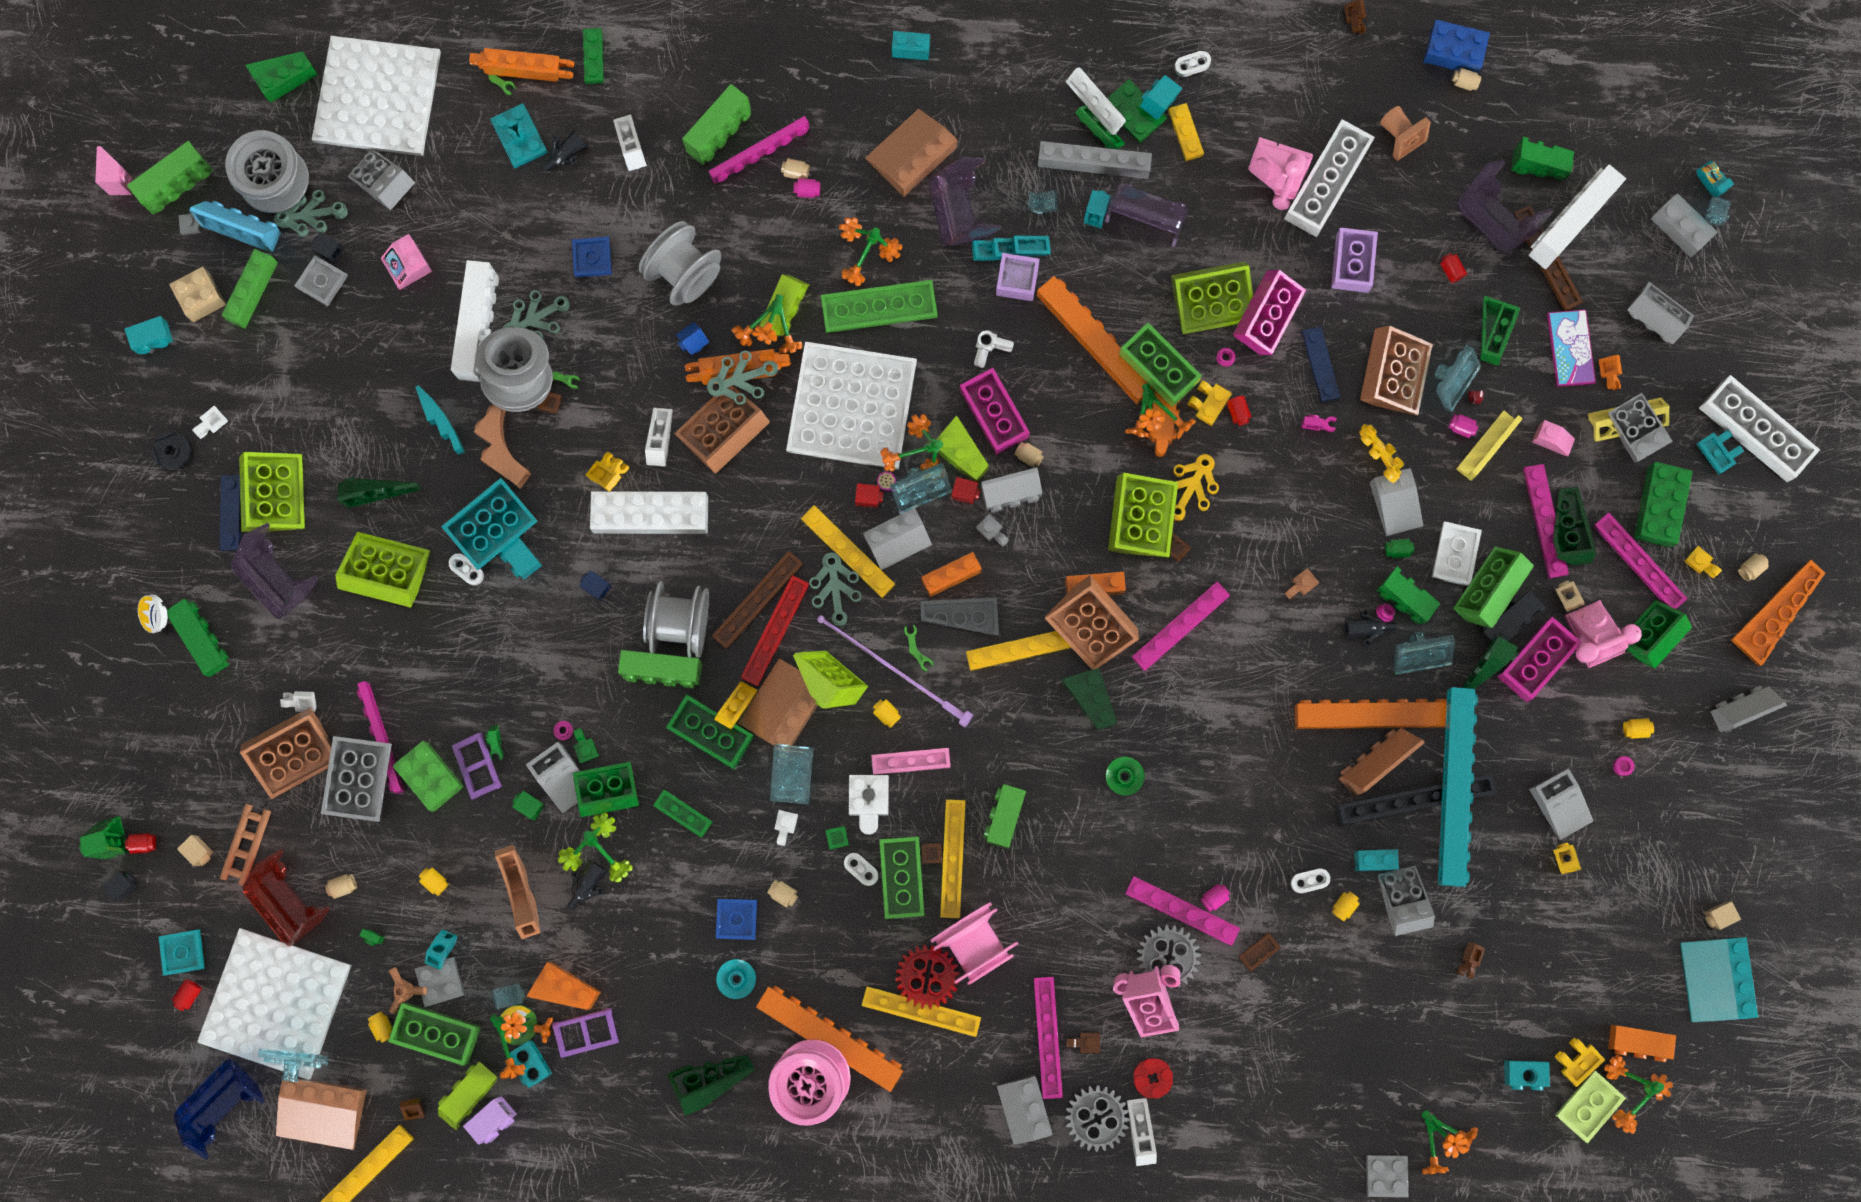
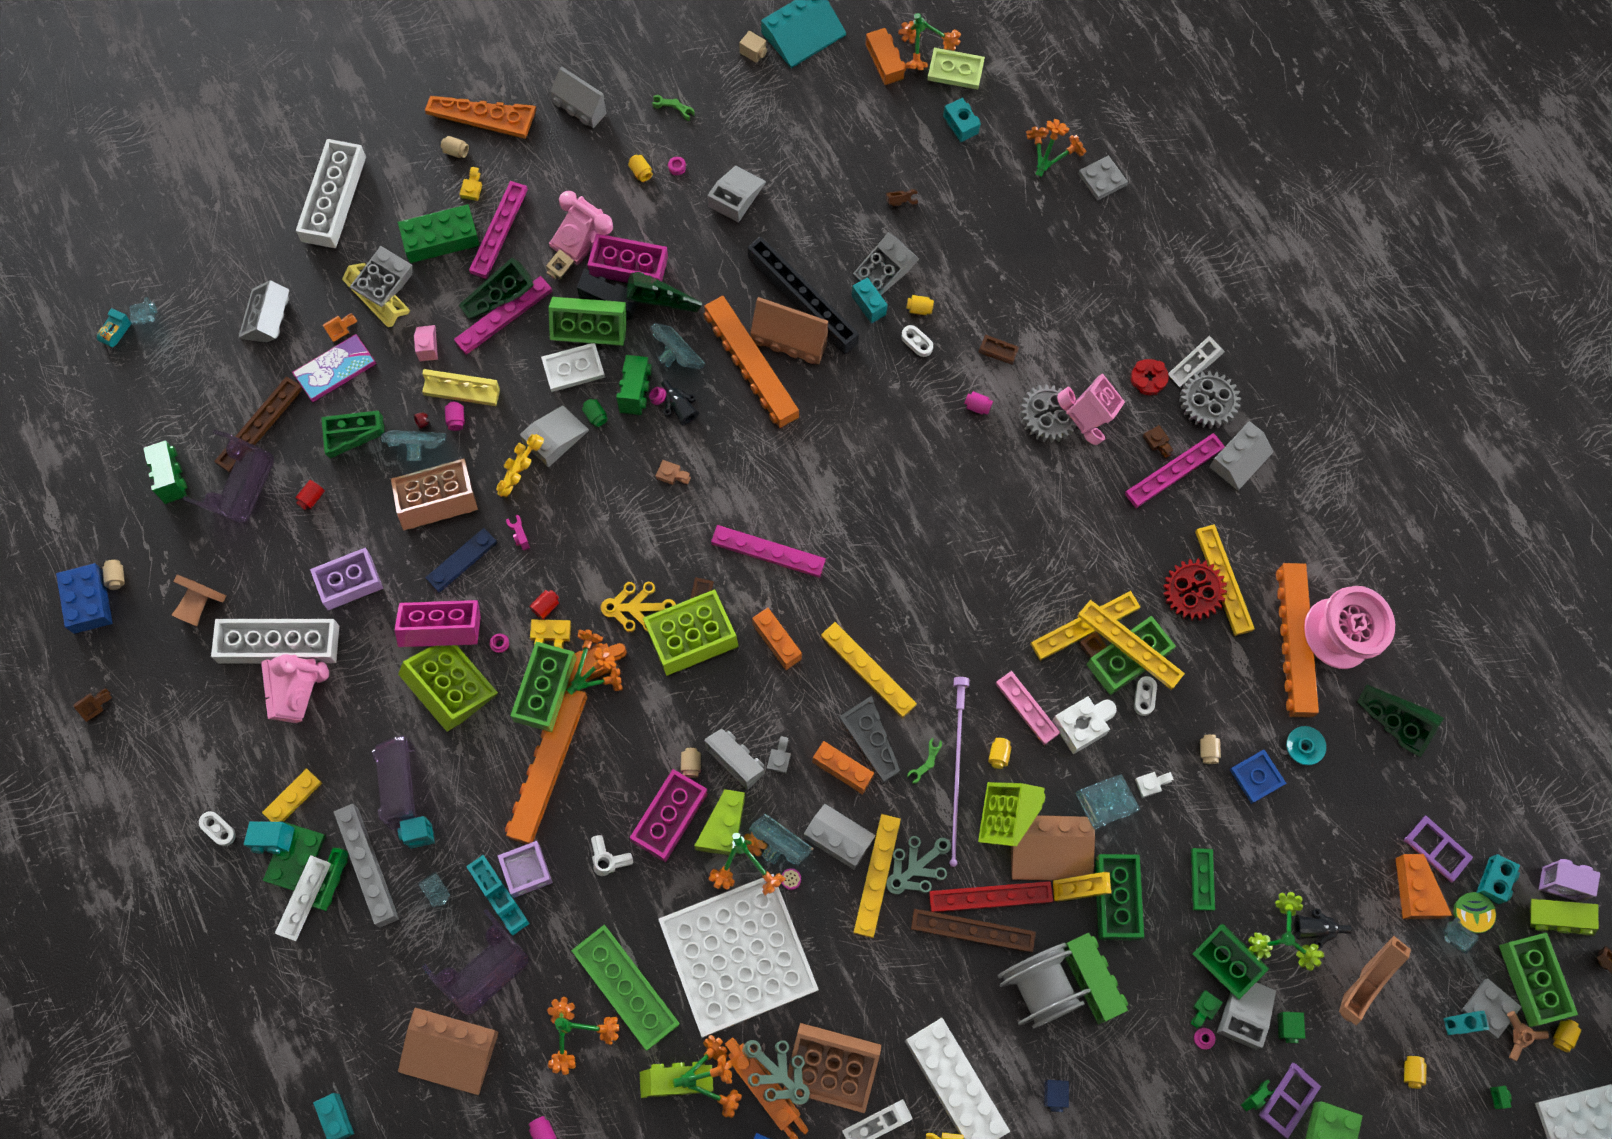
camera: 125 degrees left, 10 degrees down
orange plant [490,1012,553,1079] -> none
green plate [826,826,849,850] -> none
red brick [855,483,884,508] -> none
bright pink wheel [930,902,1018,985] -> none
red brick [951,477,981,504] -> none
bright green brick [983,784,1026,850] -> none
nougat slope [1045,575,1139,670] -> none
dark green wedge [1061,668,1117,731] -> none
green dish [1106,757,1145,796] -> none
dark pink plate [1125,876,1240,946] -> none
teal brick [1438,687,1478,887] -> none
white brick [1529,165,1626,270] -> none
yellow brick [1553,843,1581,875] -> none
yellow plate [1554,1038,1605,1087] -> none
green slope [1627,600,1692,669] -> none
light grey slope [1651,193,1718,258] -> none
teal plate [1696,430,1744,475] -> none
none -> bright green piece [652,95,695,121]
none -> yellow plate [1078,600,1185,690]

